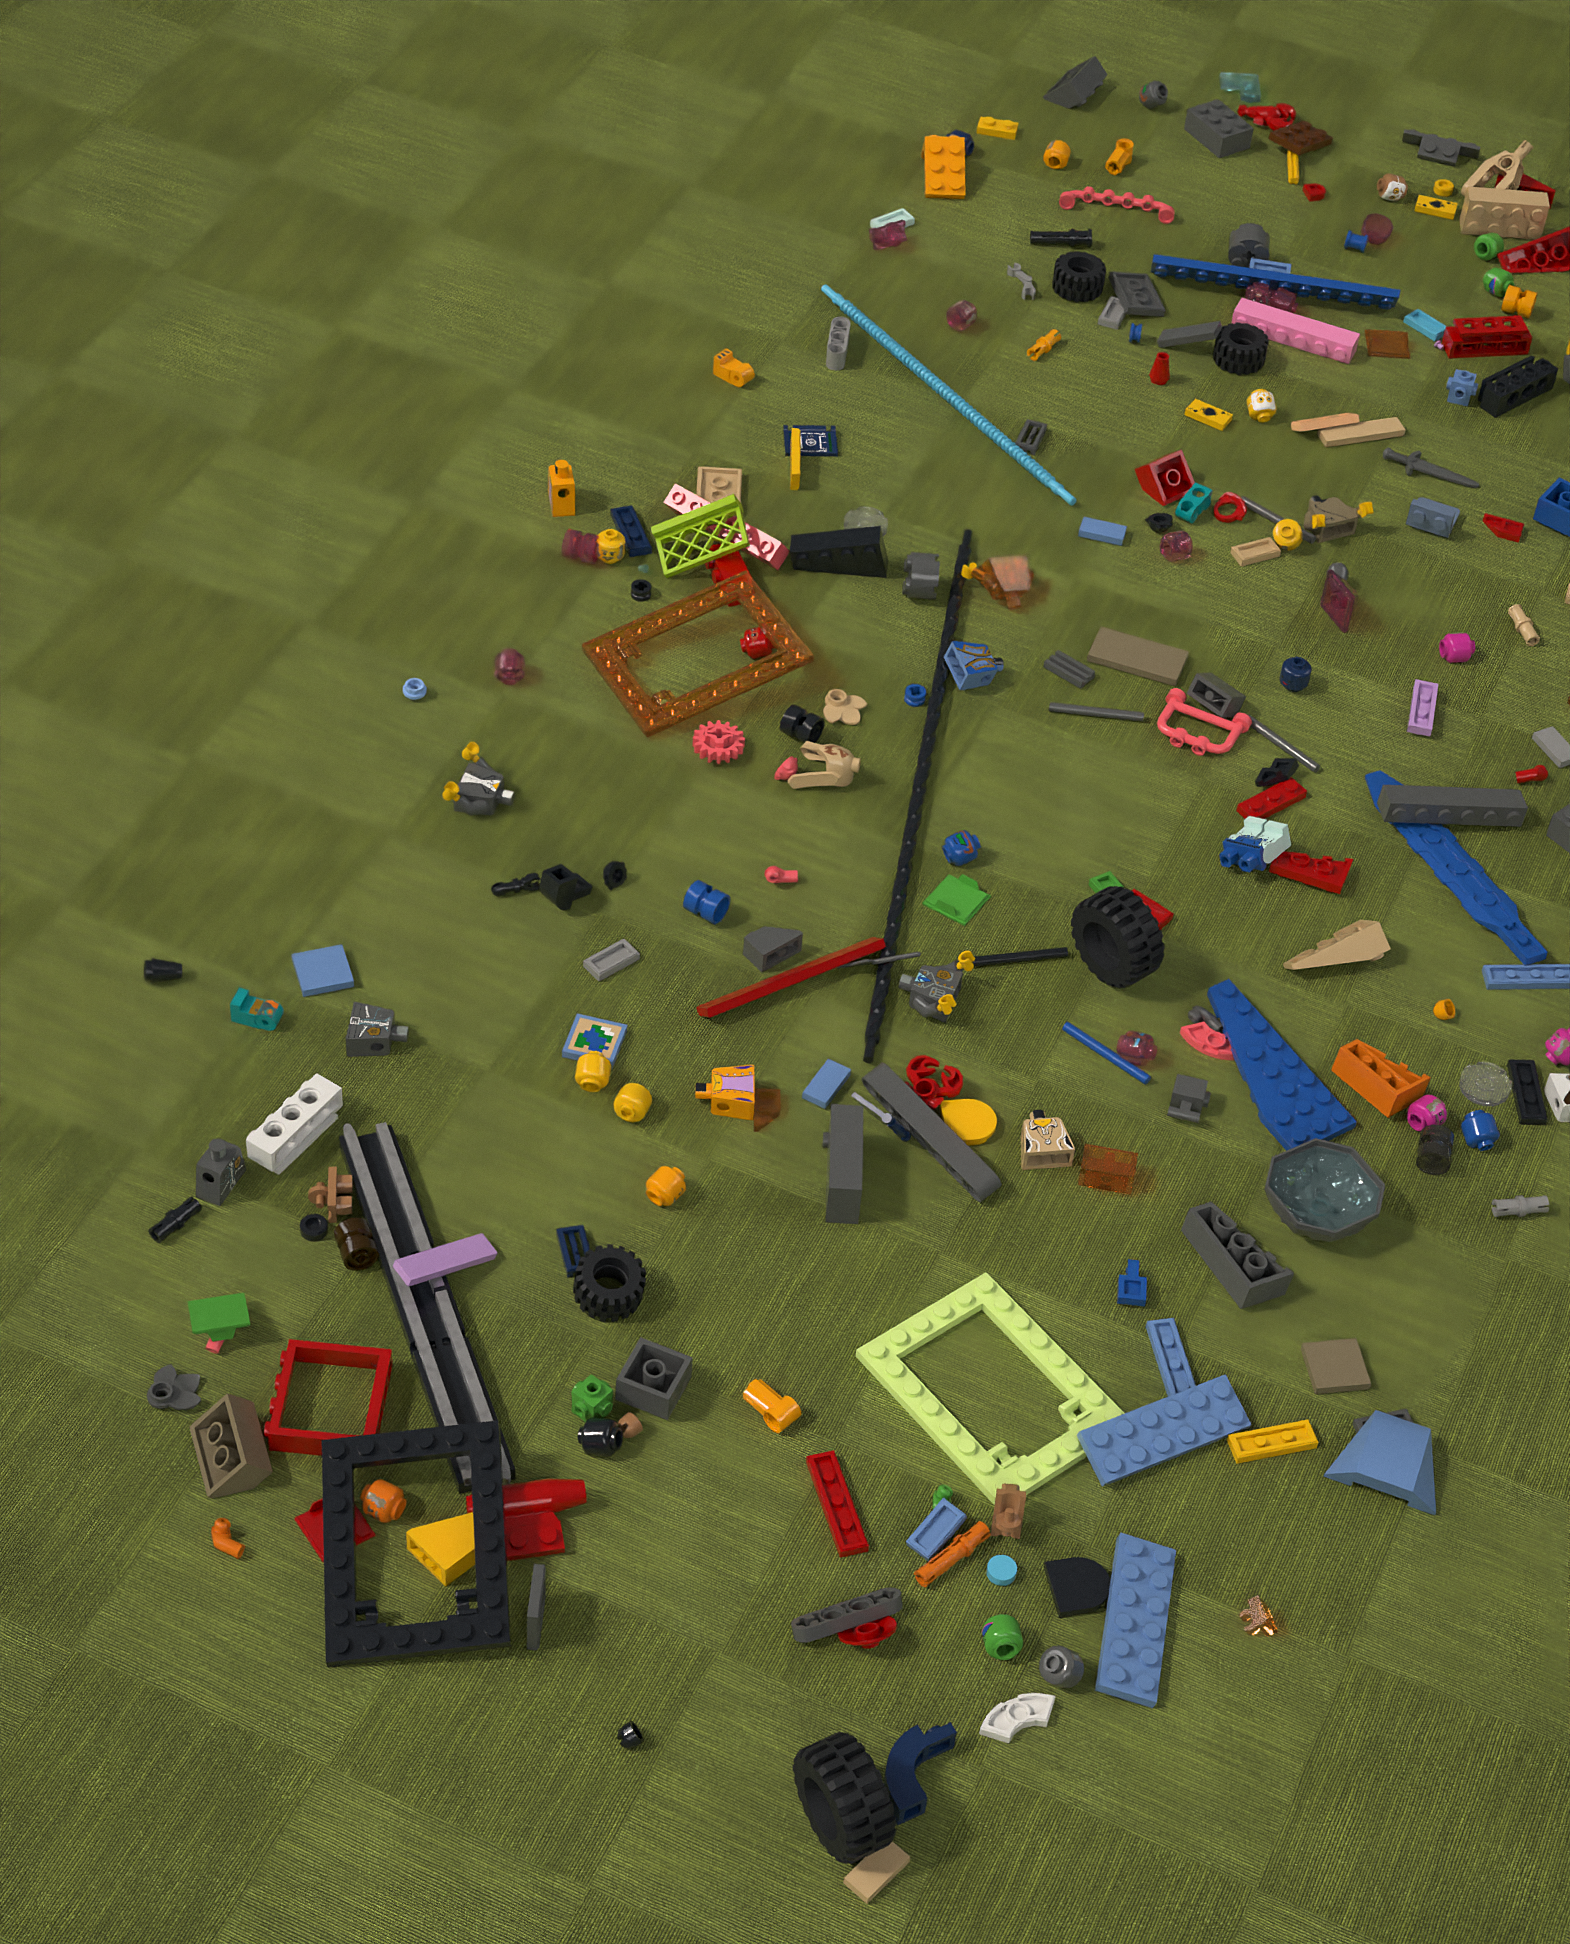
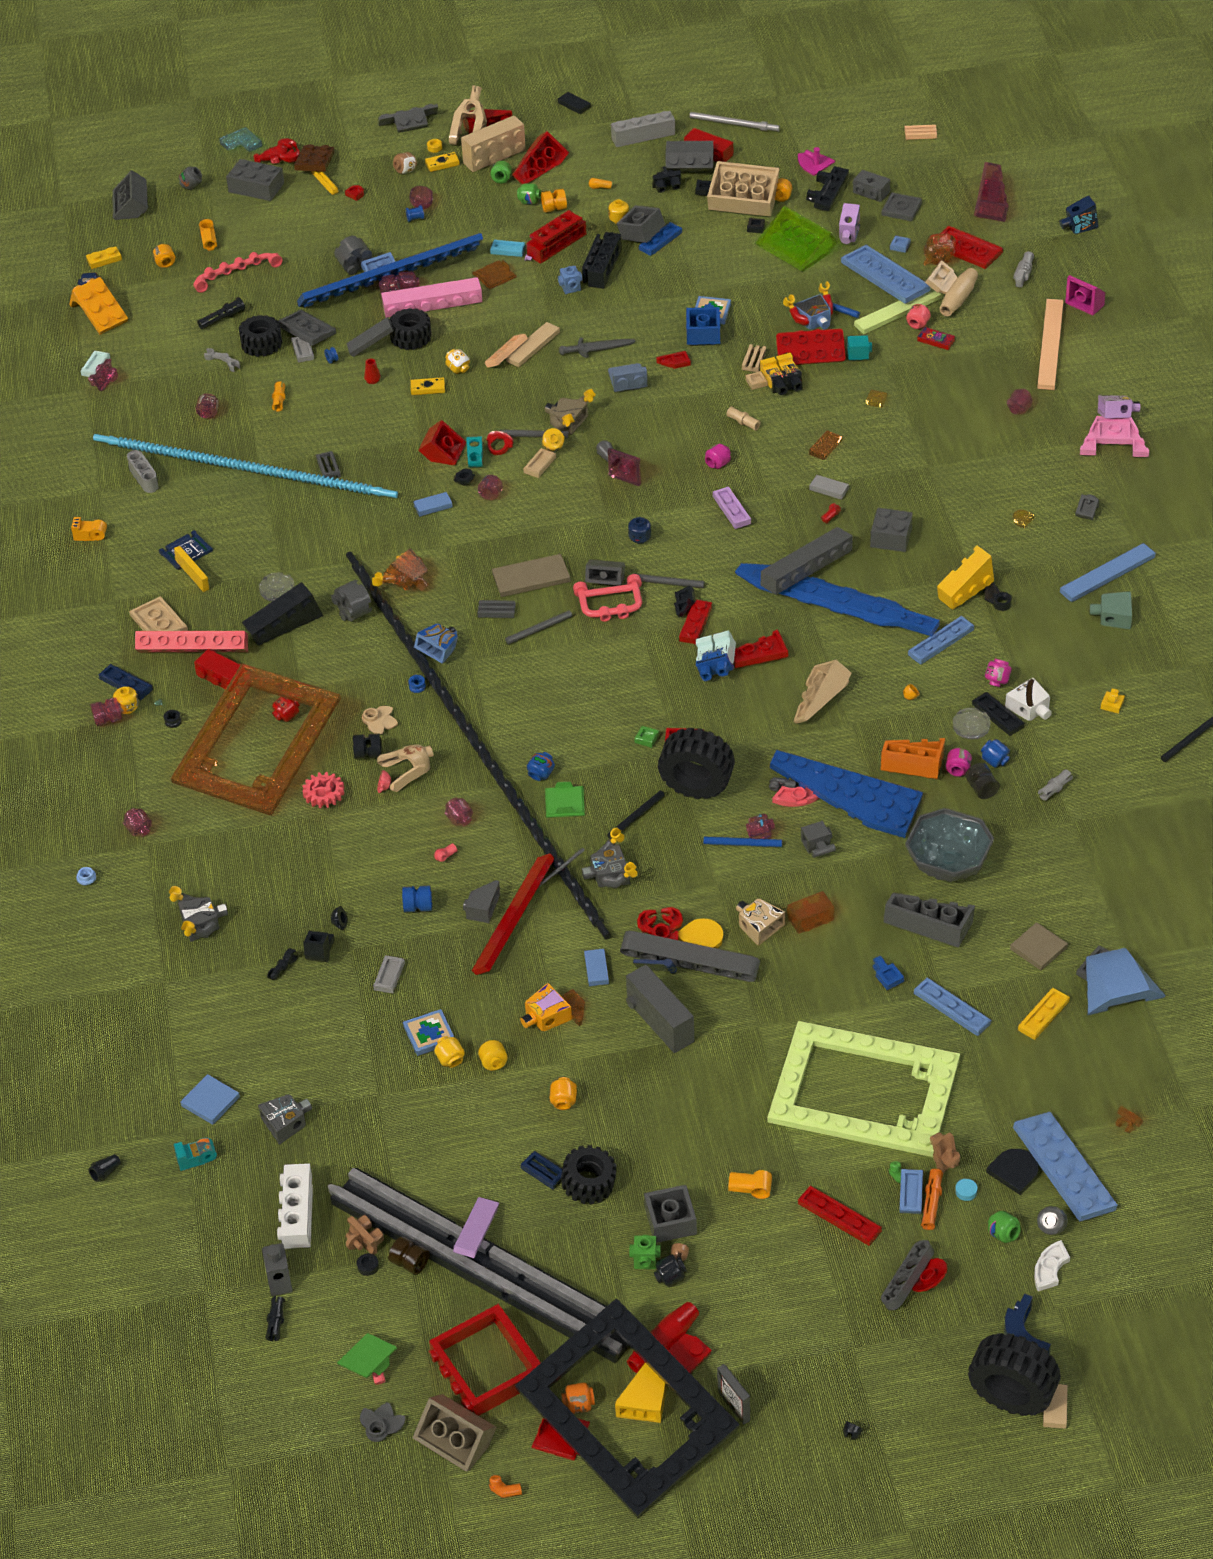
camera: 30 degrees left, 0 degrees up
light orange torso [548,460,575,517] -> none
lime fence [651,494,750,578] -> none
medium blue plate [1077,1374,1252,1487] -> none
none -> clear pink head [445,797,473,826]

